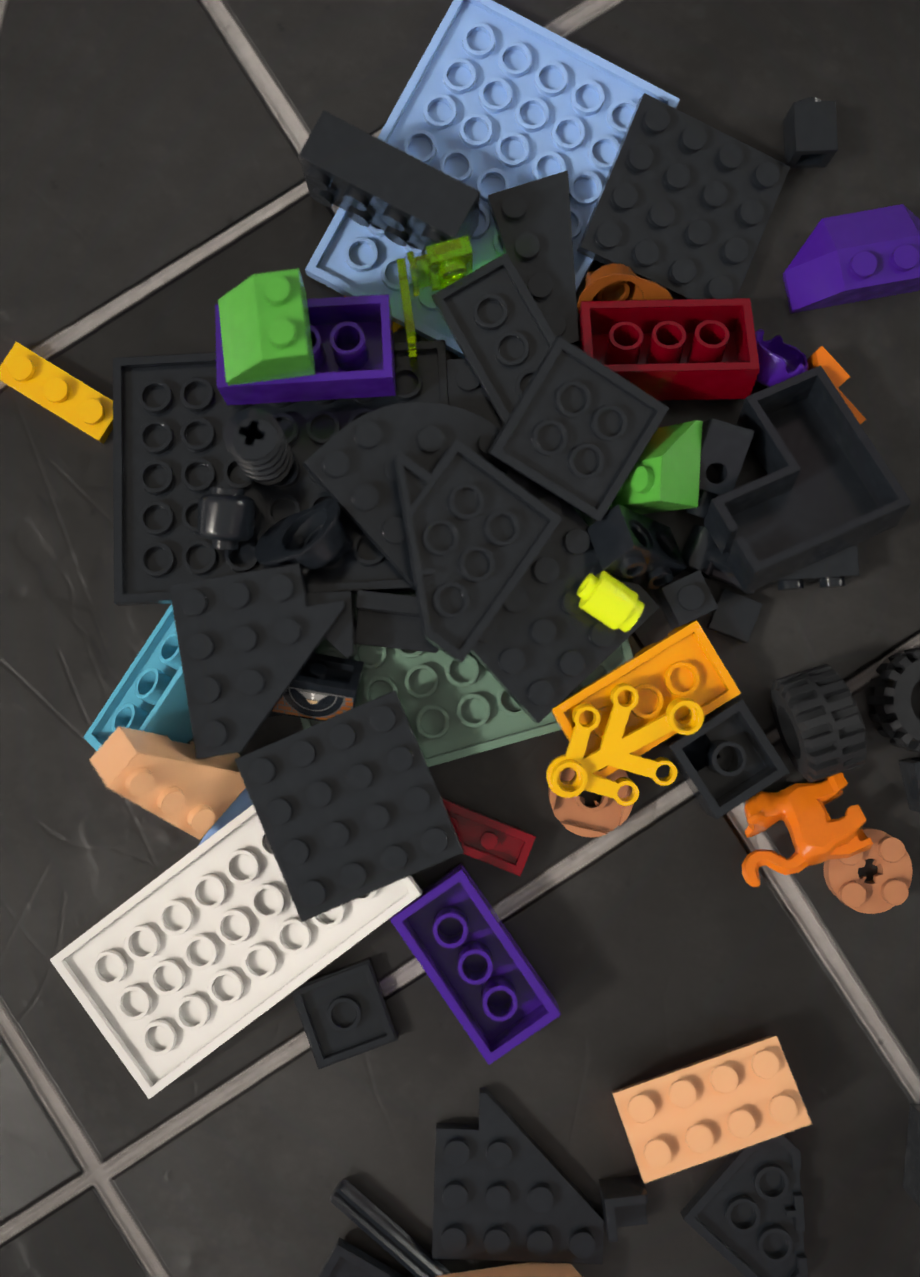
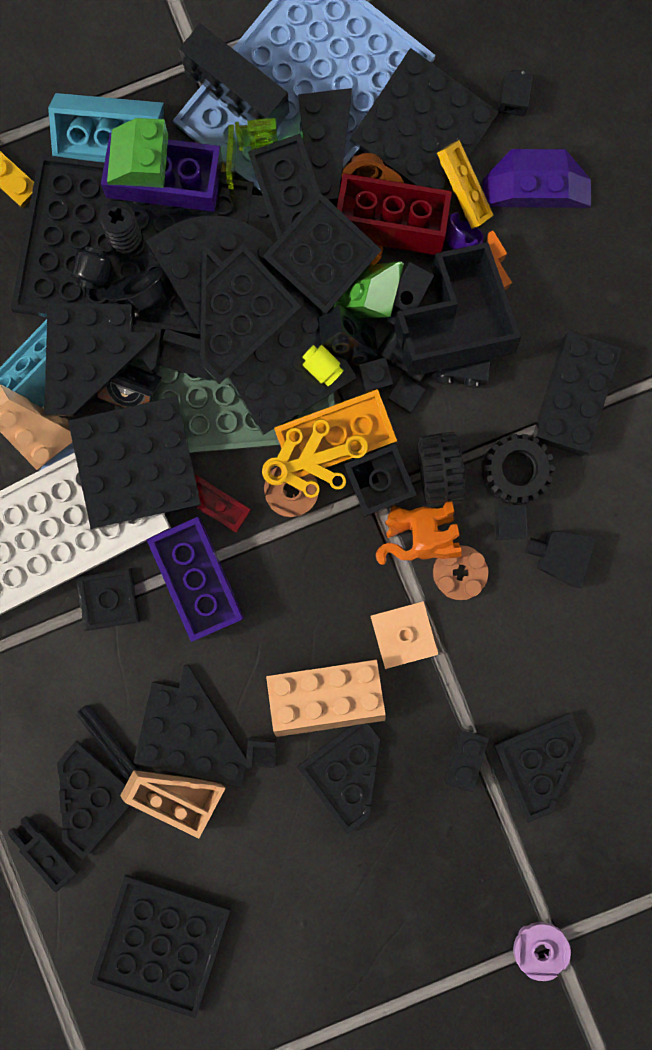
camera: 15 degrees right, 0 degrees up
none -> medium azure slope [48,93,164,163]
none -> light nougat plate [371,601,438,669]
none -> yellow plate [437,140,494,229]

